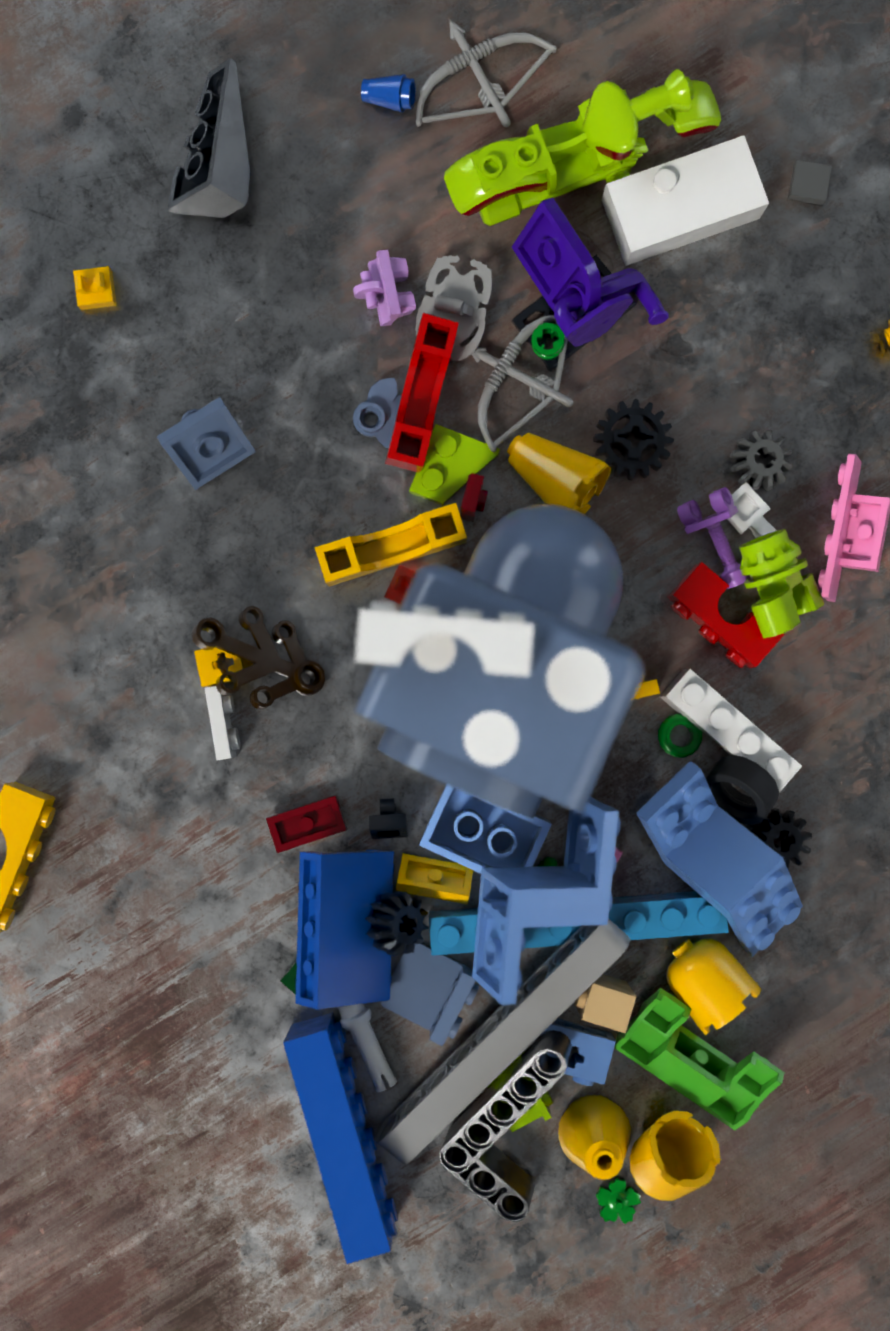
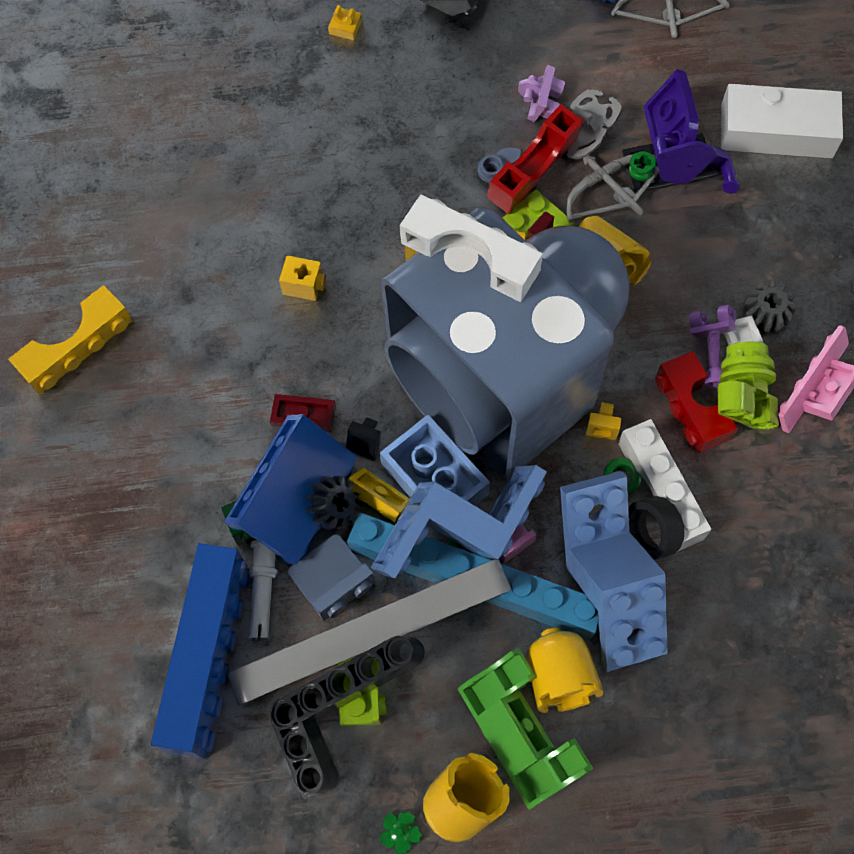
camera: 25 degrees right, 20 degrees down
sand blue tile [157,397,256,490] -> none
dark brown plant [192,606,325,710] -> none
white plate [205,686,241,760] -> none
lime piece [444,69,721,226] -> none
medium blue brick [534,1018,616,1086] -> none
yellow cone [558,1095,631,1180] -> none
tan brick [575,974,636,1033] -> none
black gear [593,399,674,480] -> none
black gear [749,808,813,870] -> none

